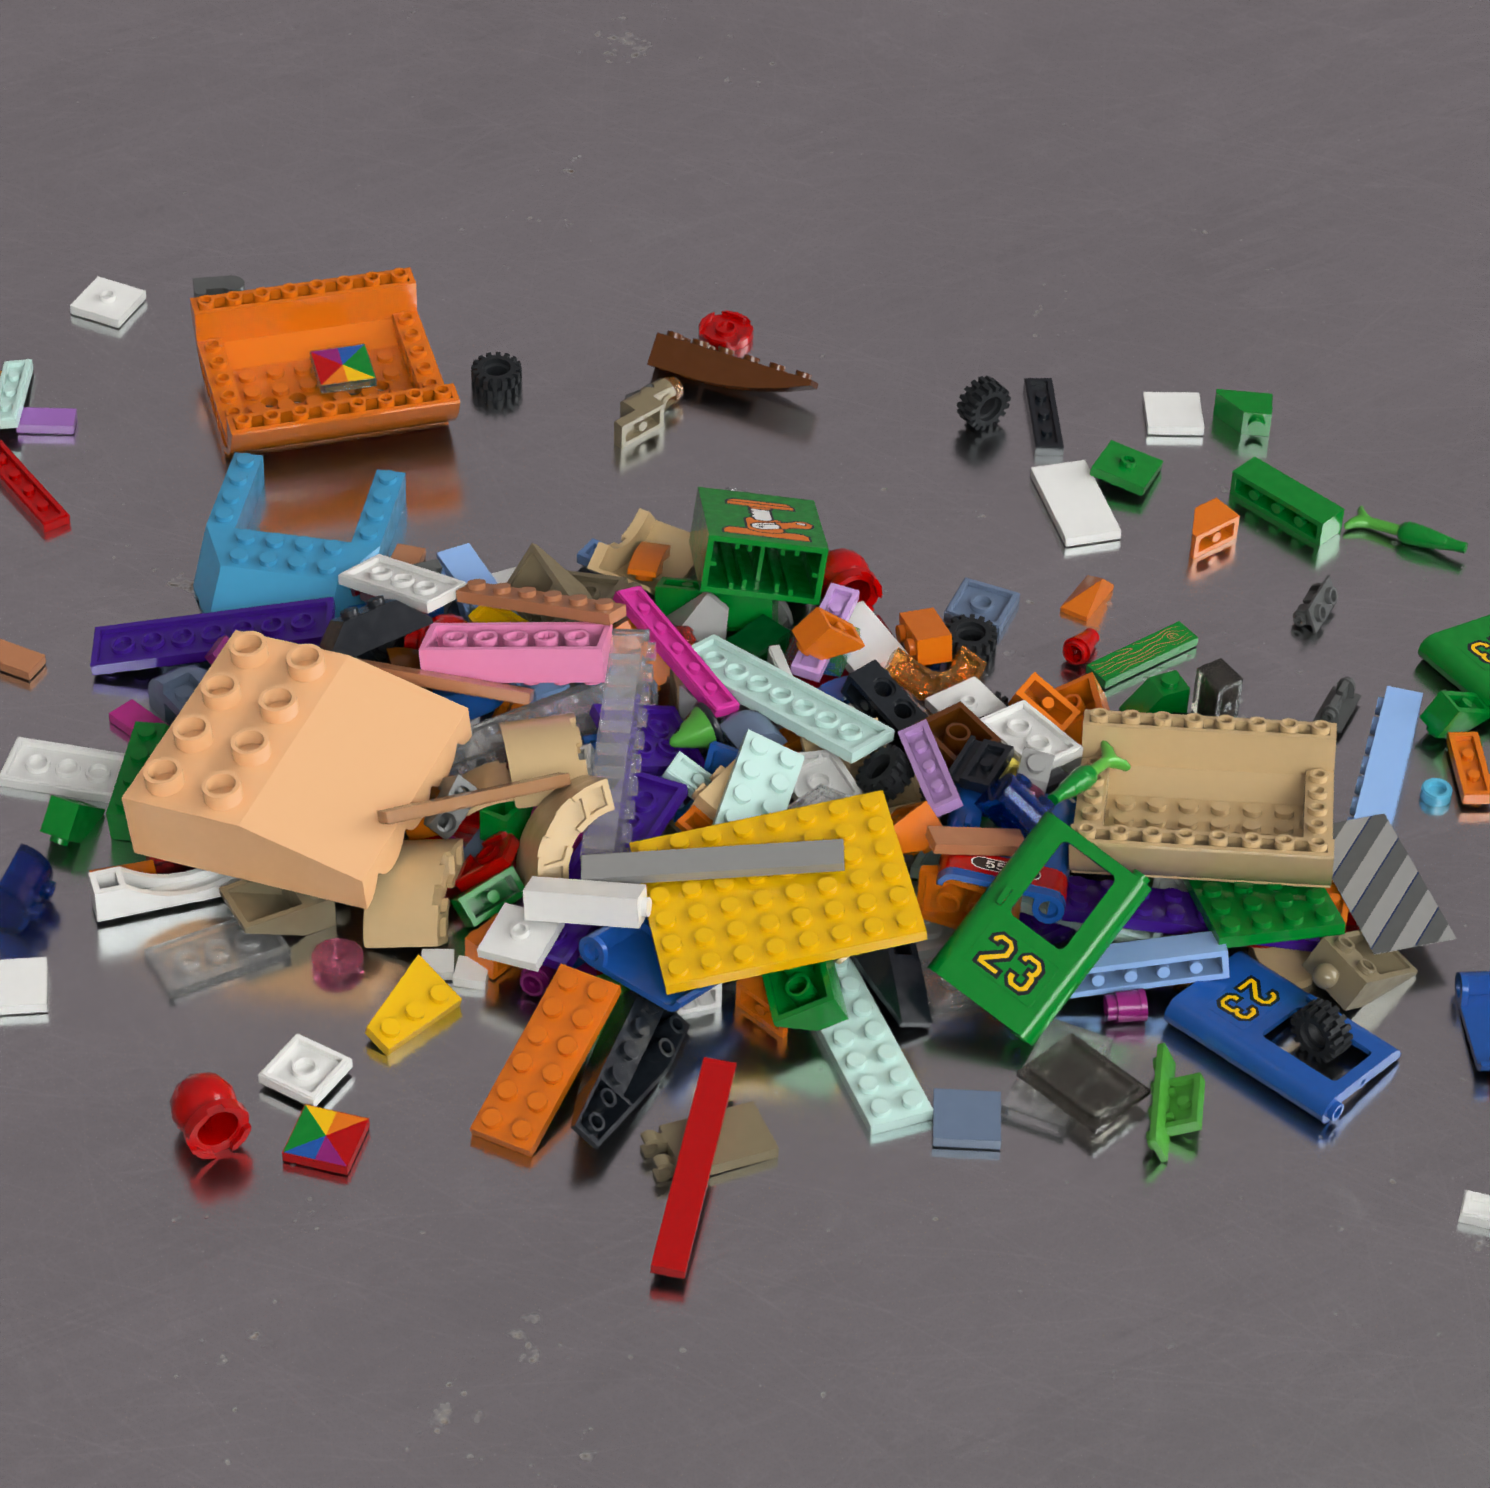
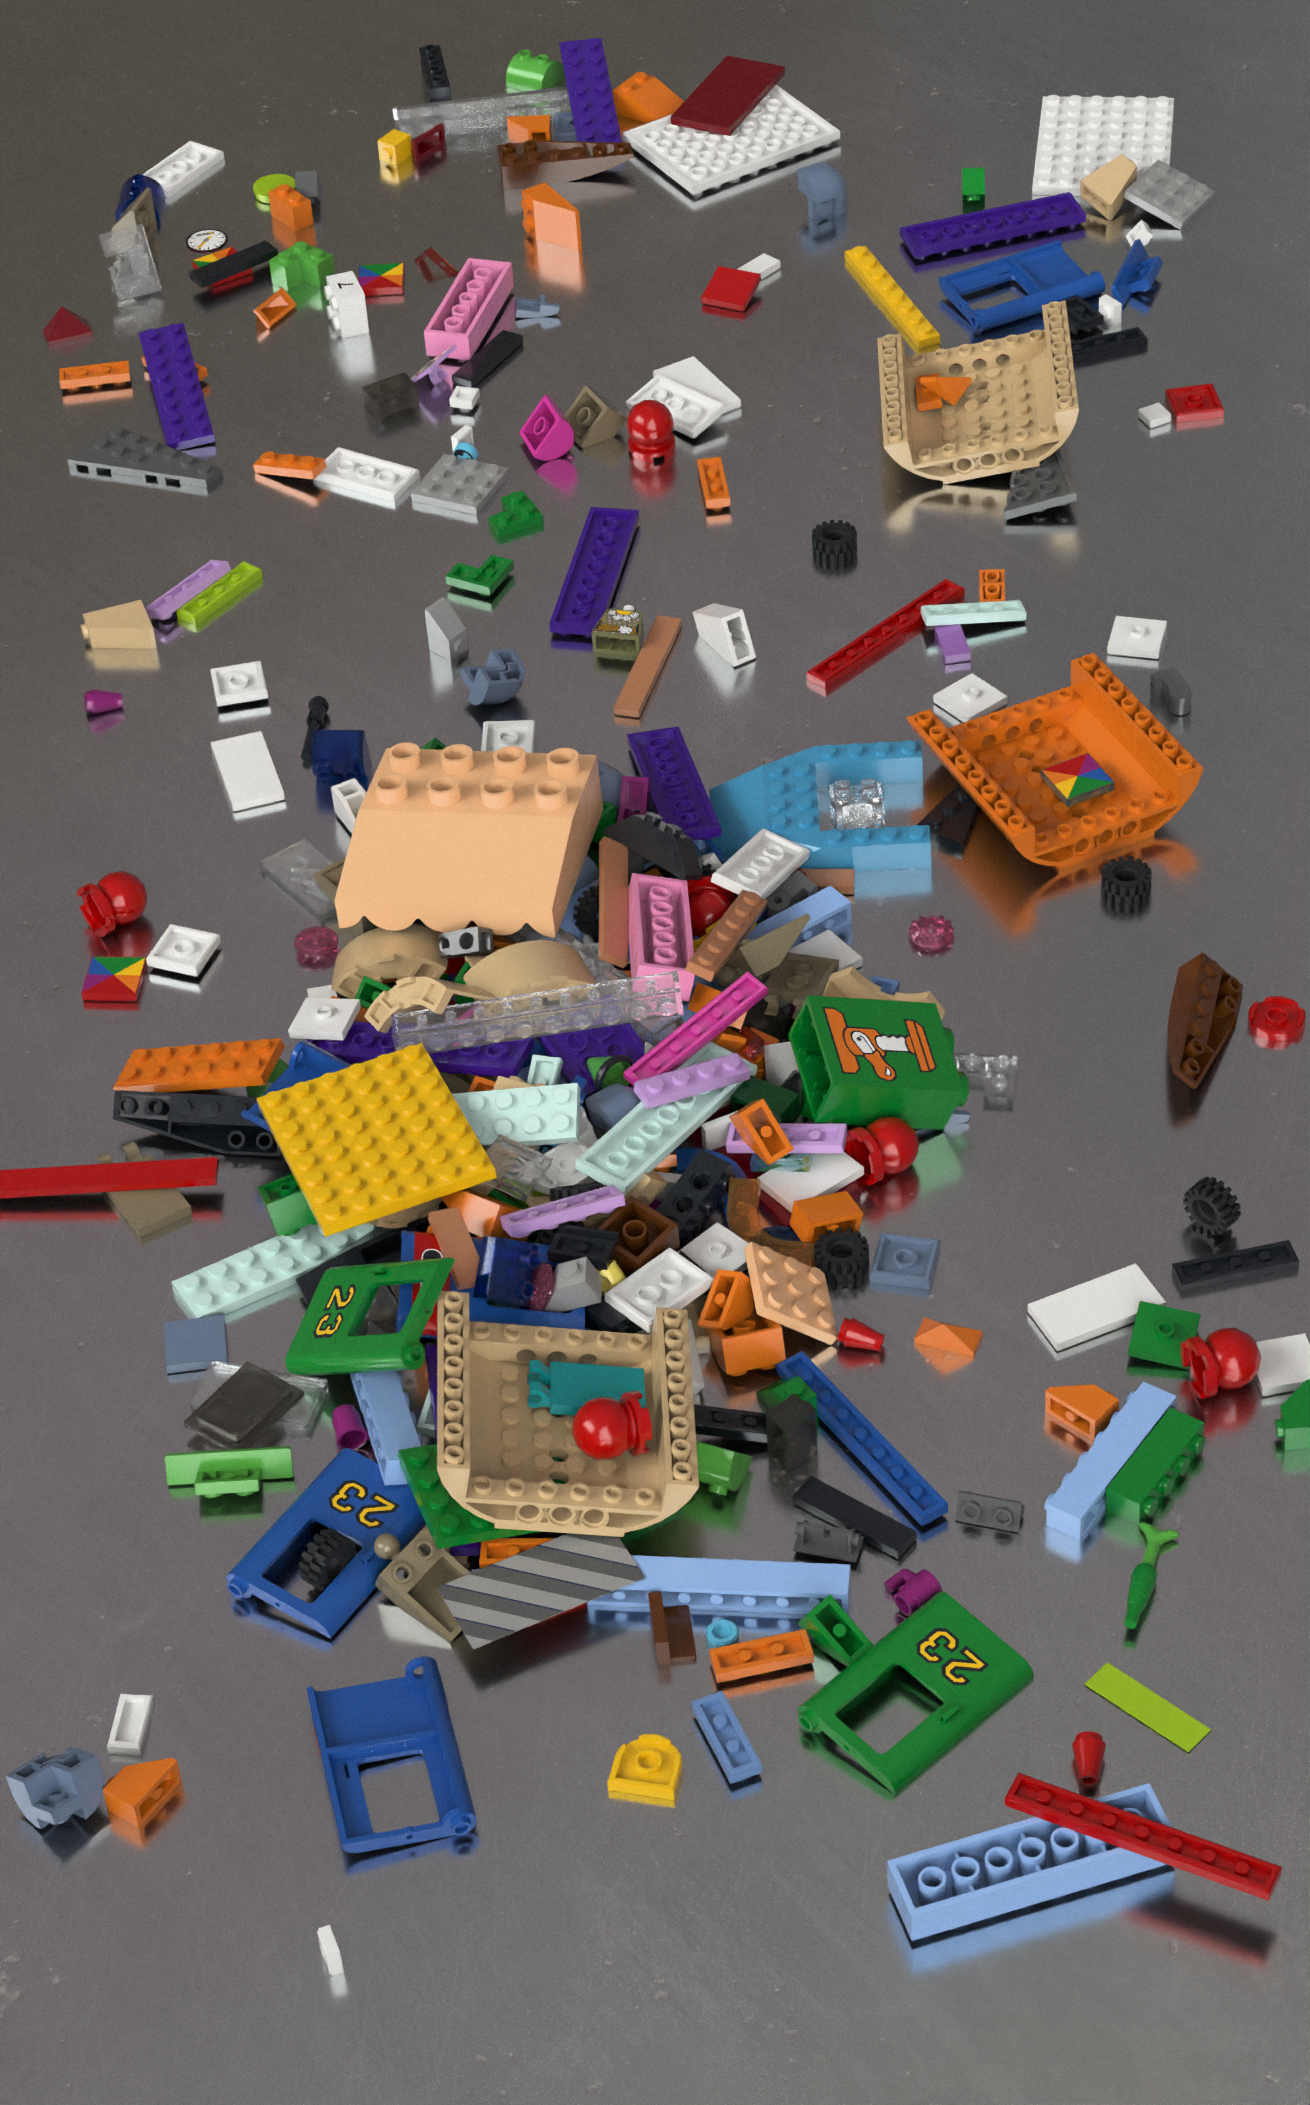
camera: 85 degrees right, 0 degrees up
yellow wing [365,954,462,1056] -> none
medium nougat tile [377,772,571,824] -> none
white brick [523,876,652,929] -> none
light grey tile [581,839,845,884] -> none
dark tan plate [614,377,684,449] -> none
green piece [1047,740,1131,806] -> none
green tile [1086,621,1198,689] -> none
none -> teal tile [527,1360,646,1416]
none -> red tile [572,1391,652,1461]
none -> lavender plate [633,1053,751,1109]
none -> reddish brown panel [648,1591,697,1665]
none -> light nougat plate [744,1241,838,1345]
none -> blue plate [776,1351,948,1526]
none -> black tile [793,1476,917,1559]
none -> clear brick [828,778,886,831]
none -> magenta piece [884,1568,943,1616]
none -> clear pink gear [909,913,954,948]
none -> black wing [917,784,980,852]
none -> white plate [933,673,1007,723]
none -> light blue brick [1044,1381,1177,1540]
none -> red tile [1181,1328,1261,1399]

